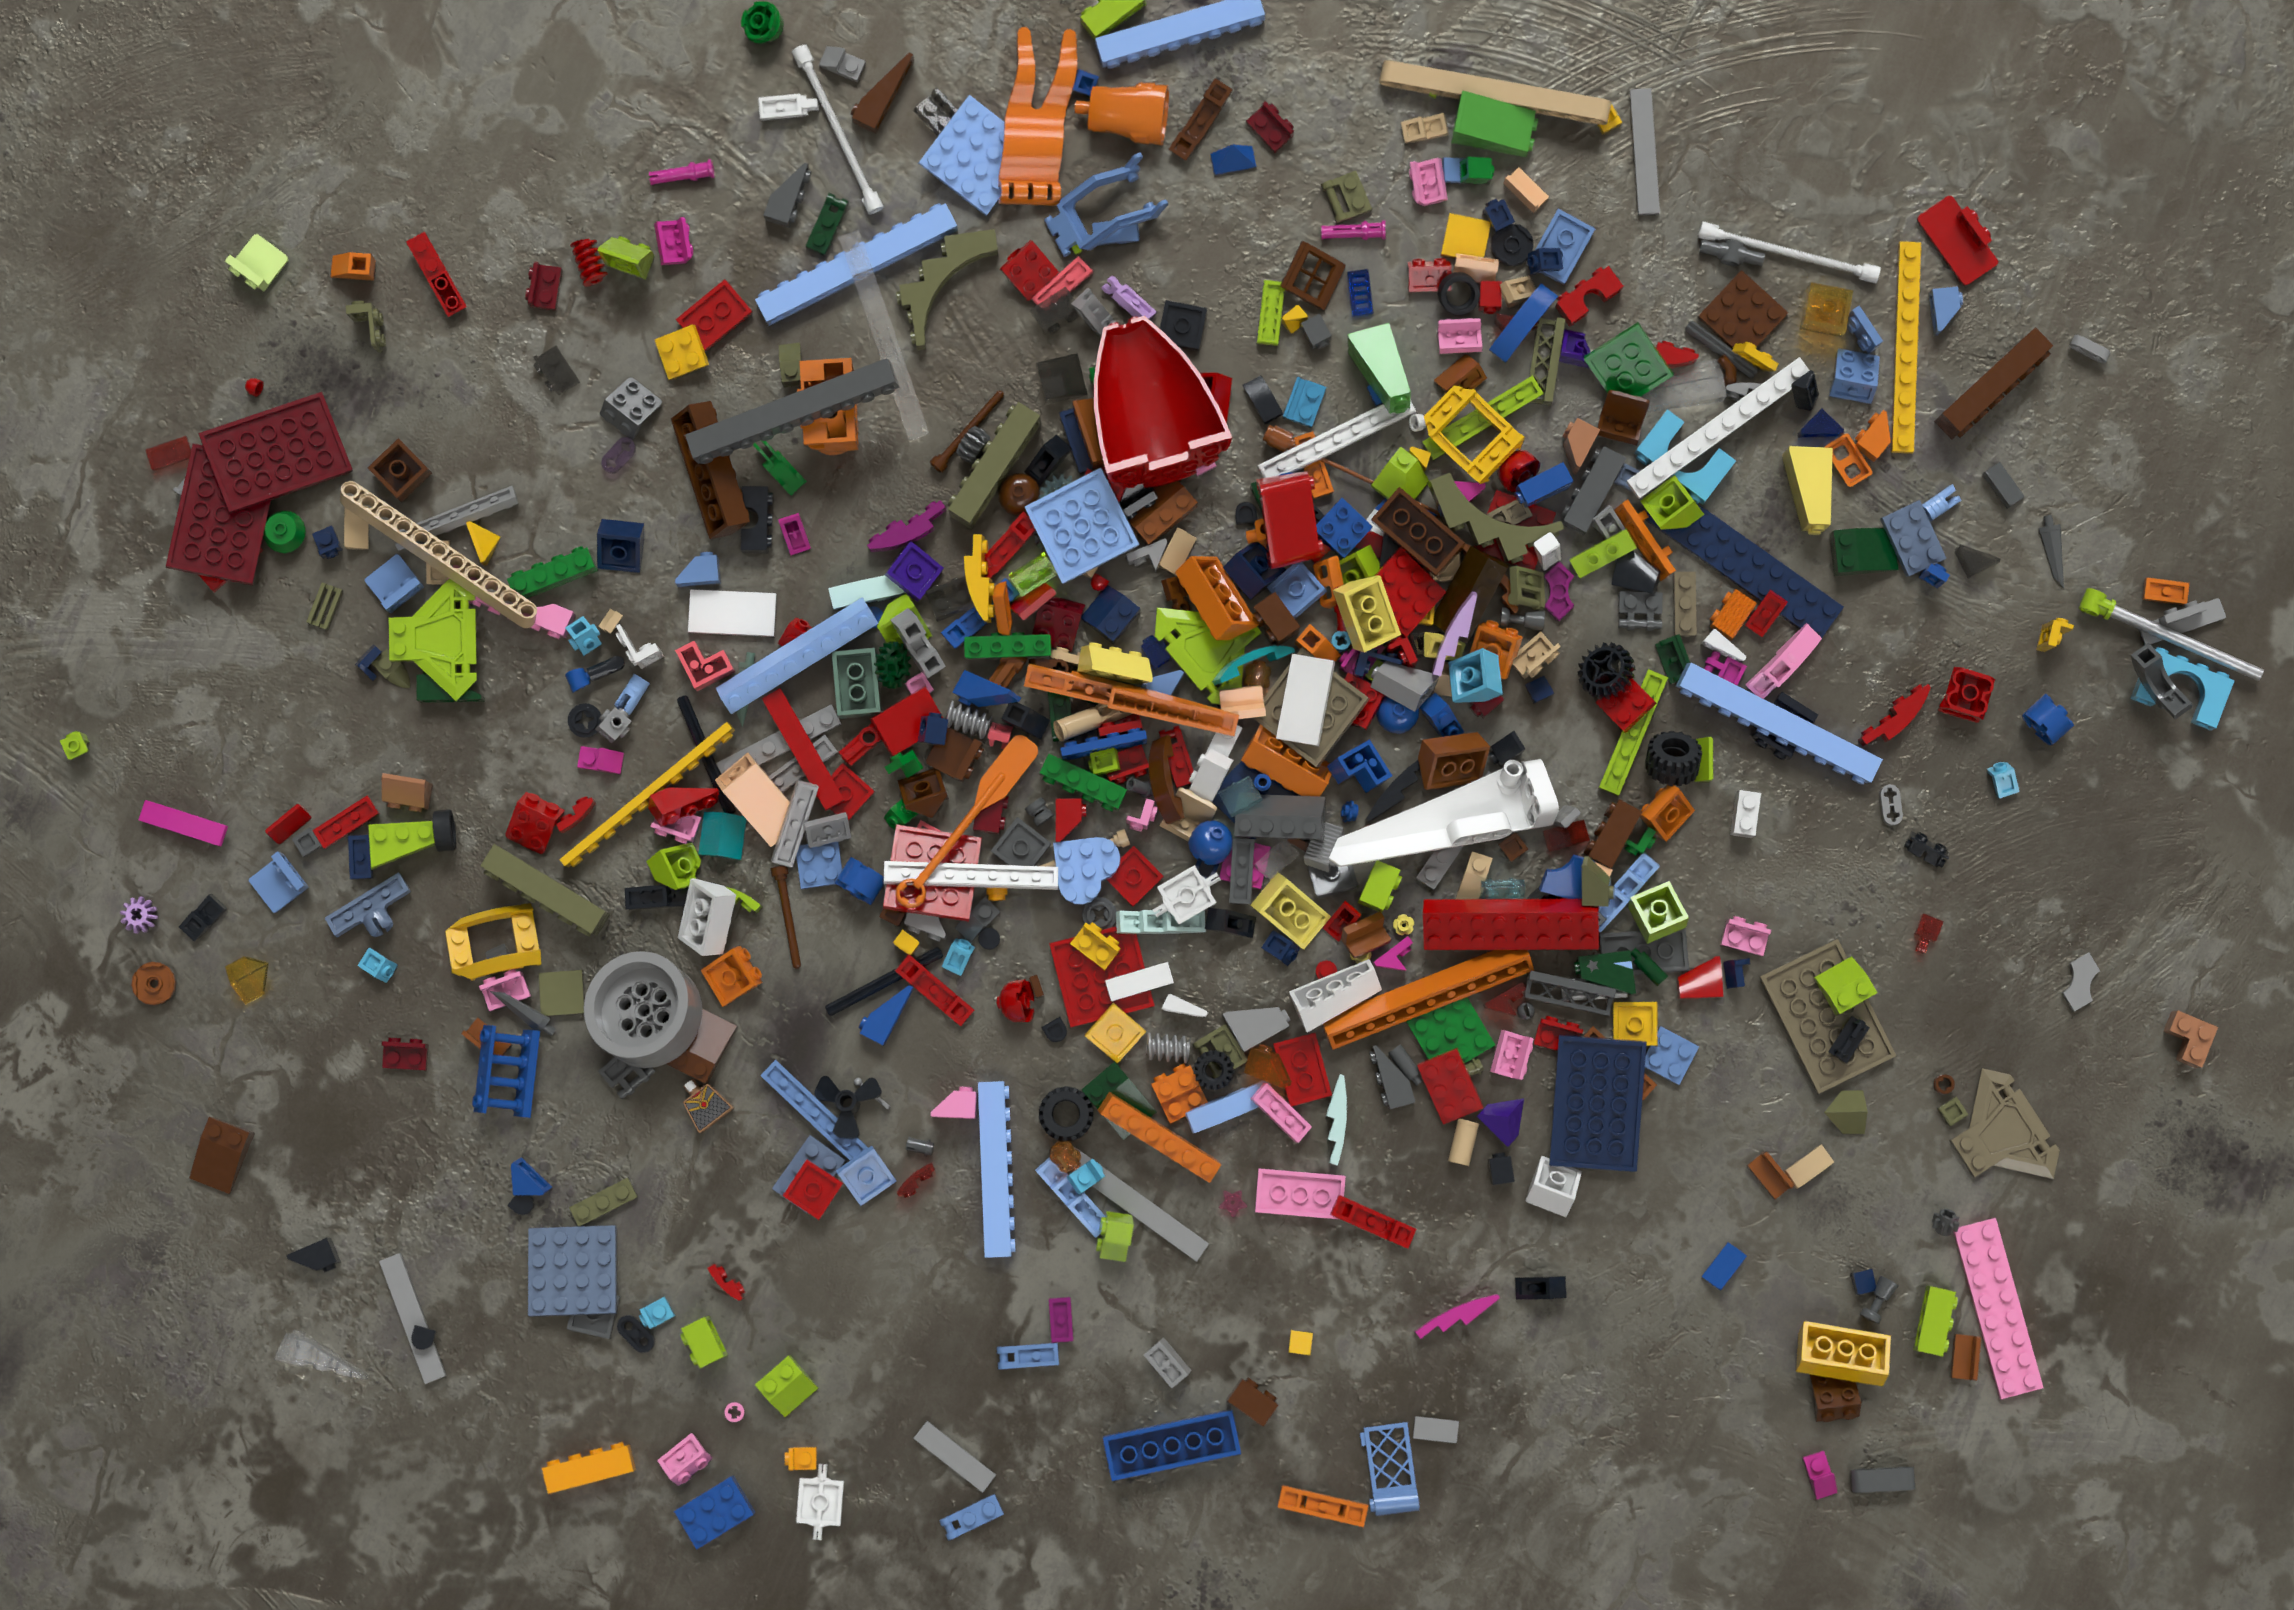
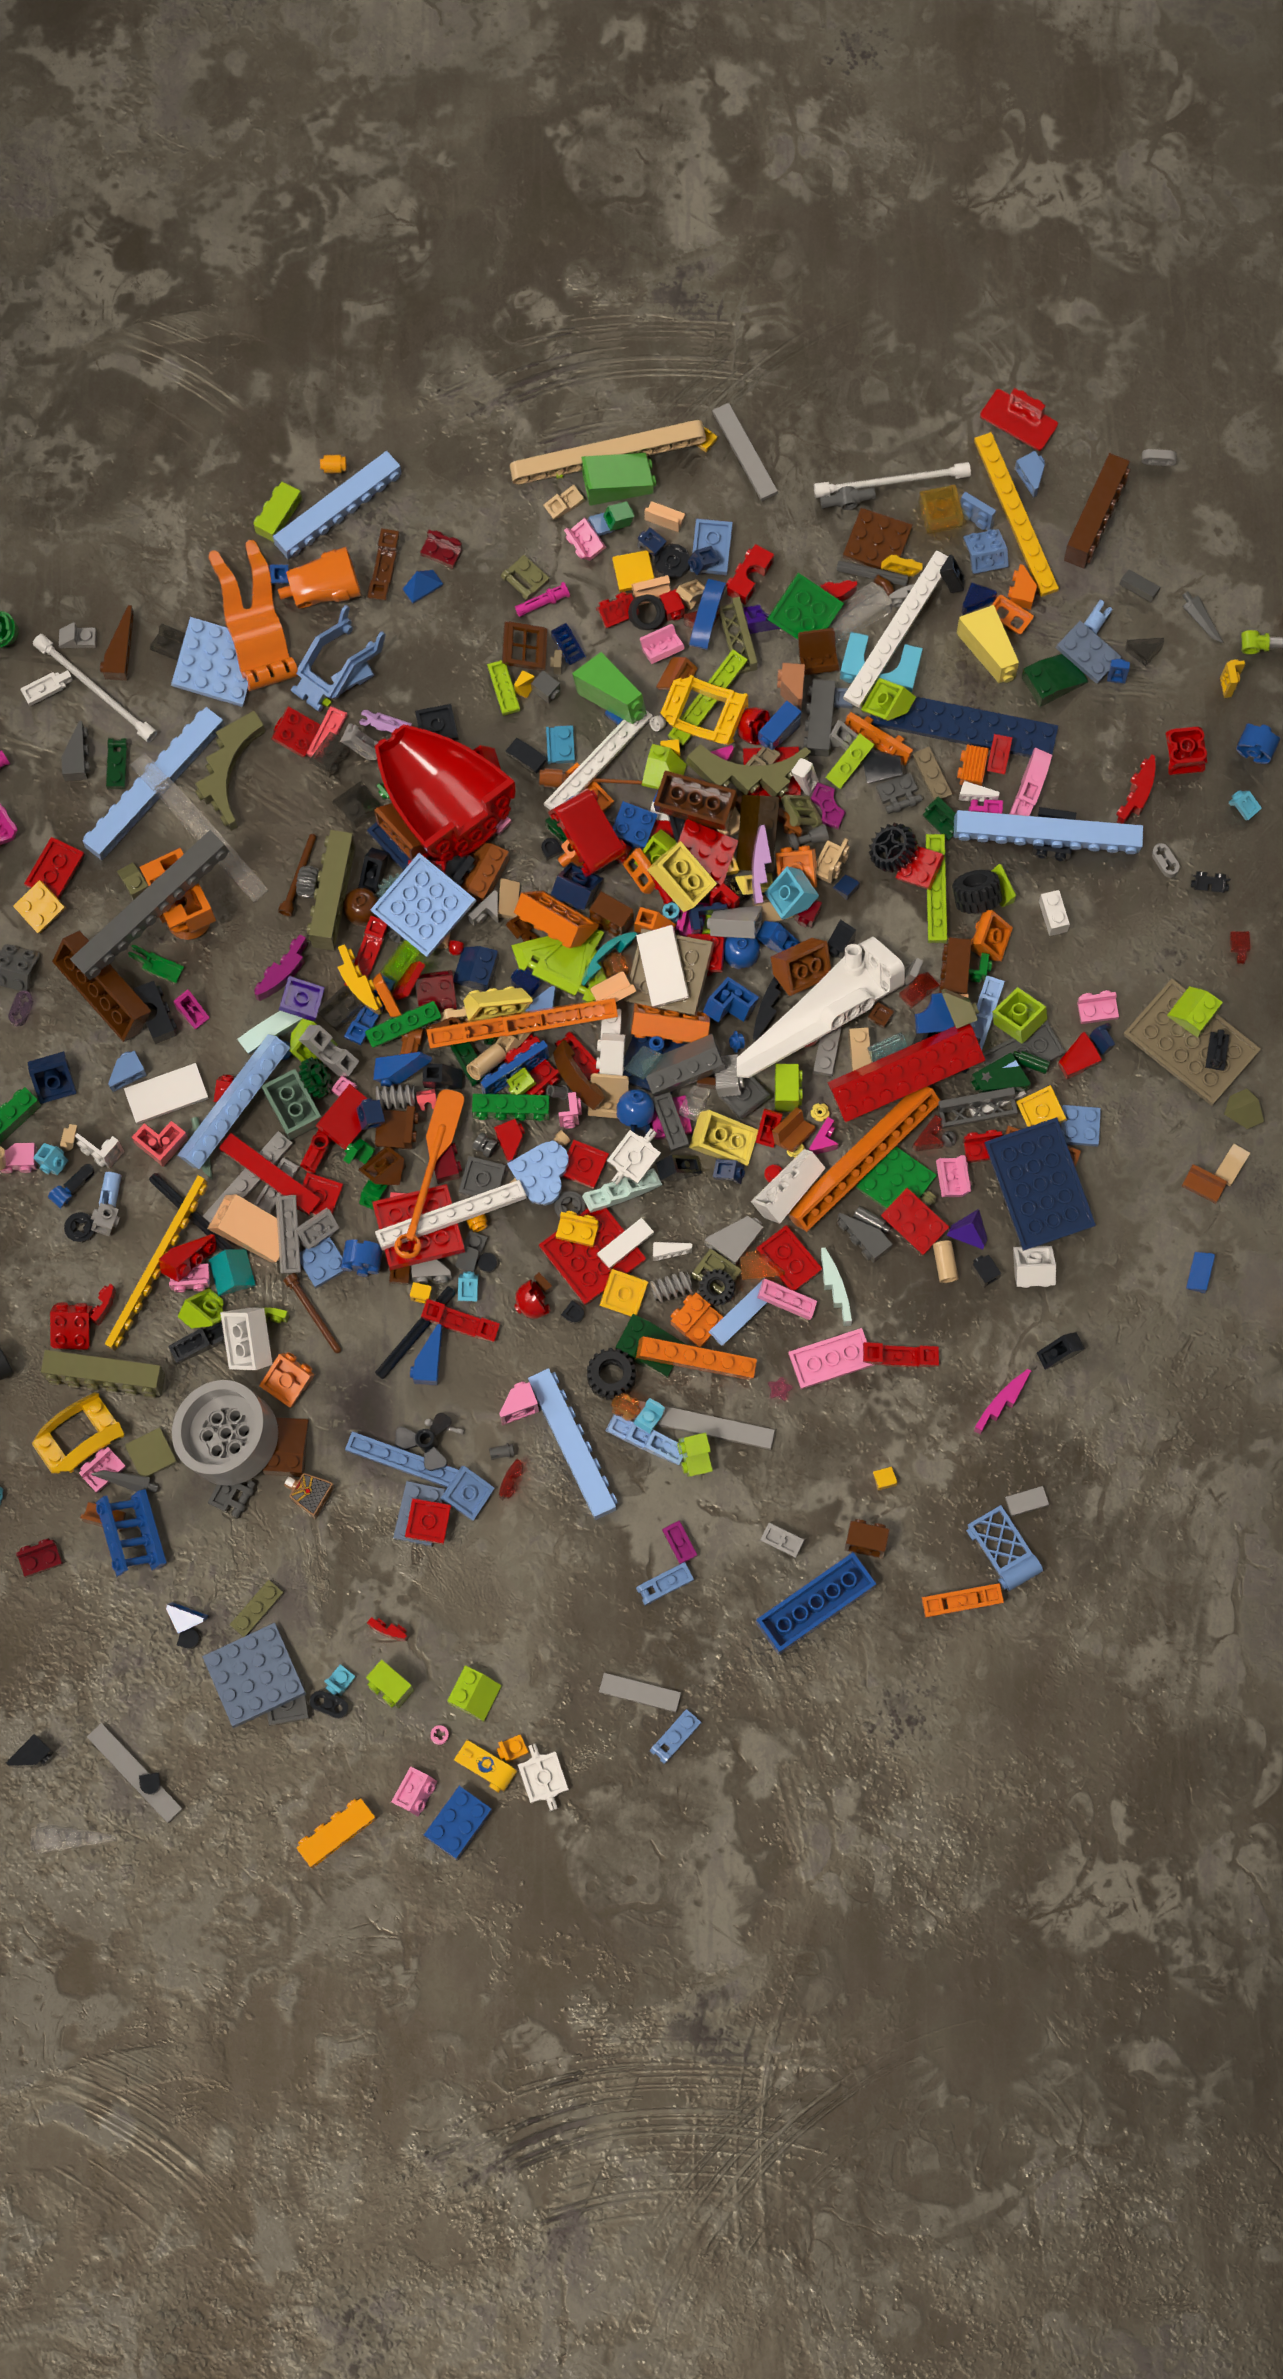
camera: 20 degrees left, 10 degrees down
dark pink slope [577,746,624,775] -> none
medium blue plate [1267,562,1327,619] -> none
none -> yellow door [454,1740,517,1793]
none -> dark tan plate [550,650,563,675]

